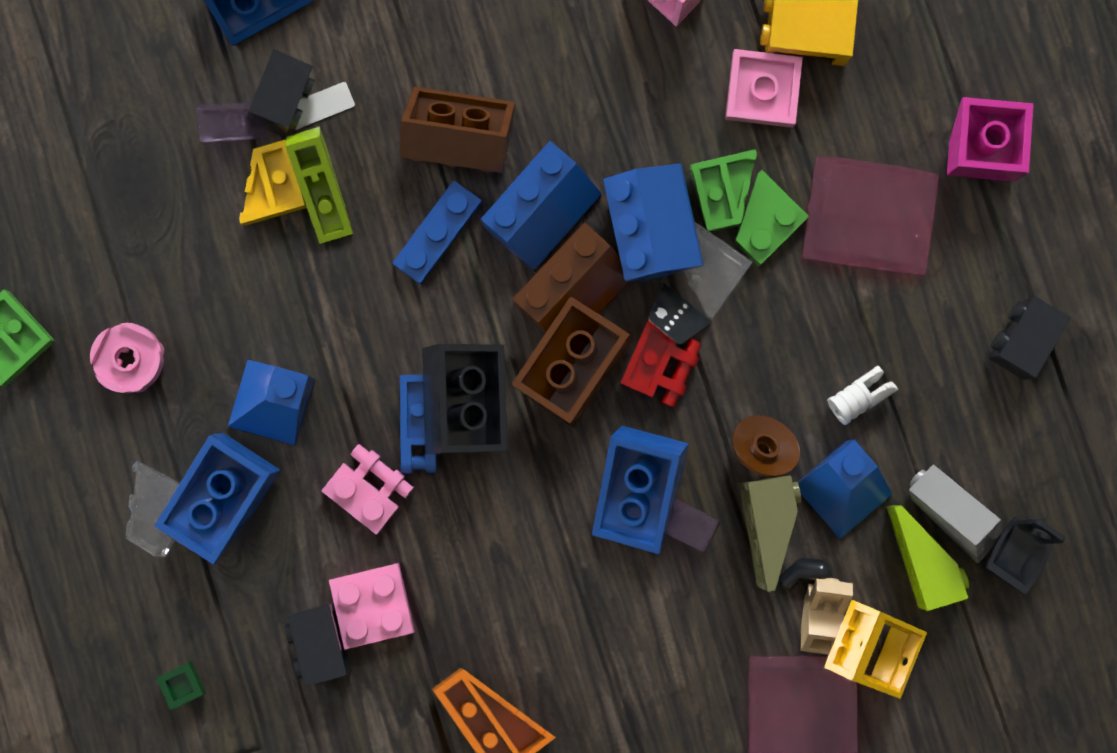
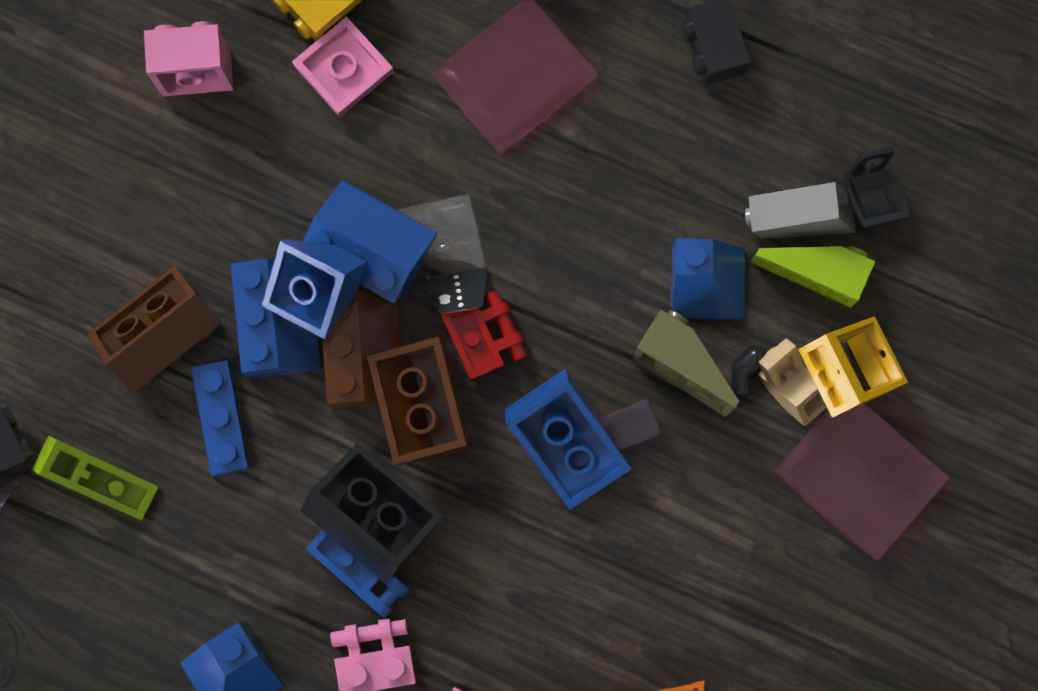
camera: 45 degrees left, 5 degrees down
yellow wing [239,140,307,226] -> none
white sticker [296,82,355,130] -> none
bright green wing [690,149,757,233] -> none
reddish brown dish [732,415,800,478] -> none
bright green wing [734,170,809,267] -> none
white hinge [827,366,898,425] -> none
none -> blue slope [261,239,367,339]

